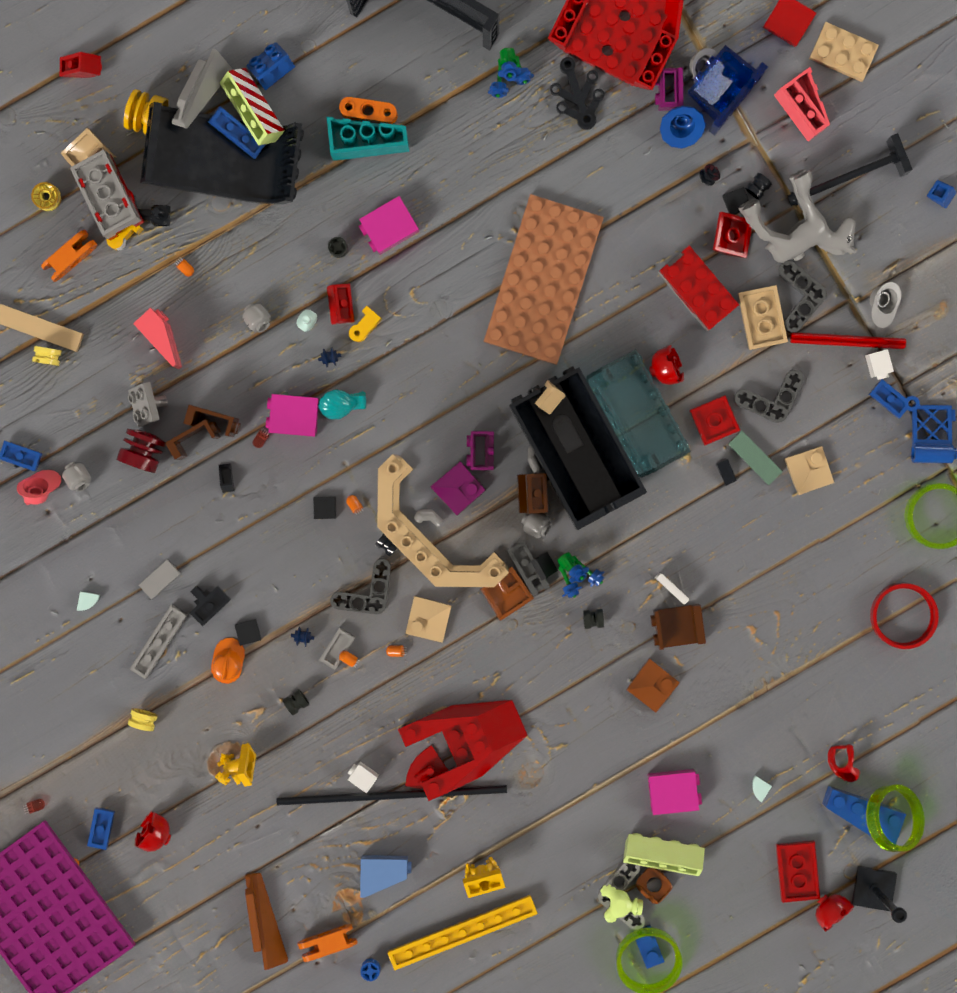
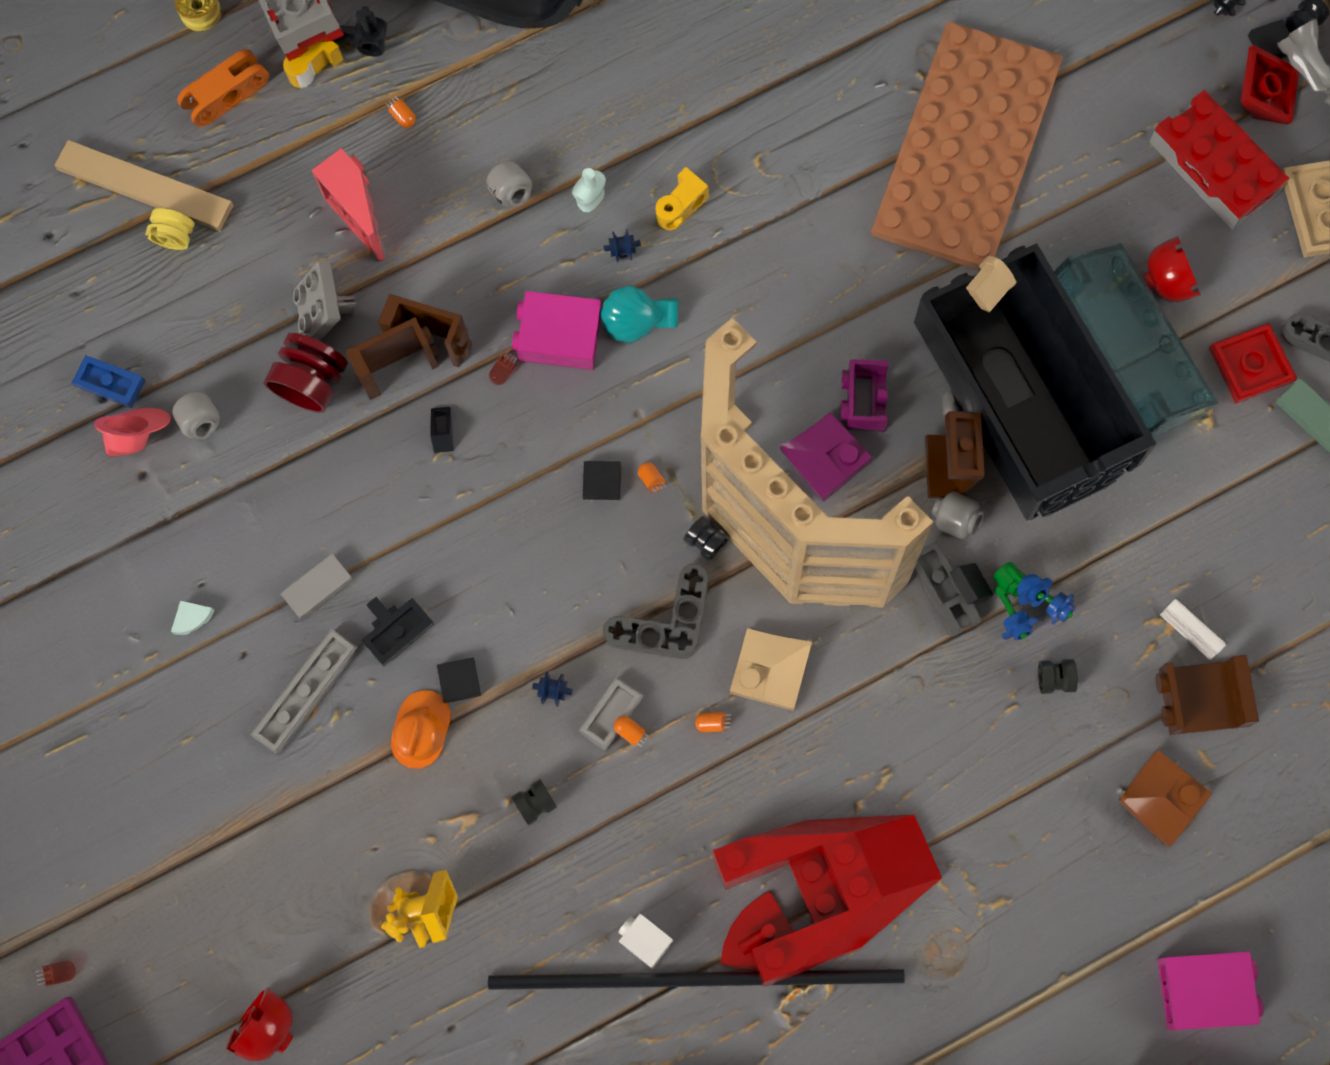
camera: 10 degrees right, 15 degrees down
blue plate [87,807,115,850] -> none
light yellow wheel [127,708,158,731] -> none
red slope [327,284,355,325] -> none
pearl dark grey wheel [328,237,348,258] -> none
dark pink brick [359,196,419,255] -> none
dark orange plate [480,567,534,621] -> none
black piece [715,459,737,486] -> none

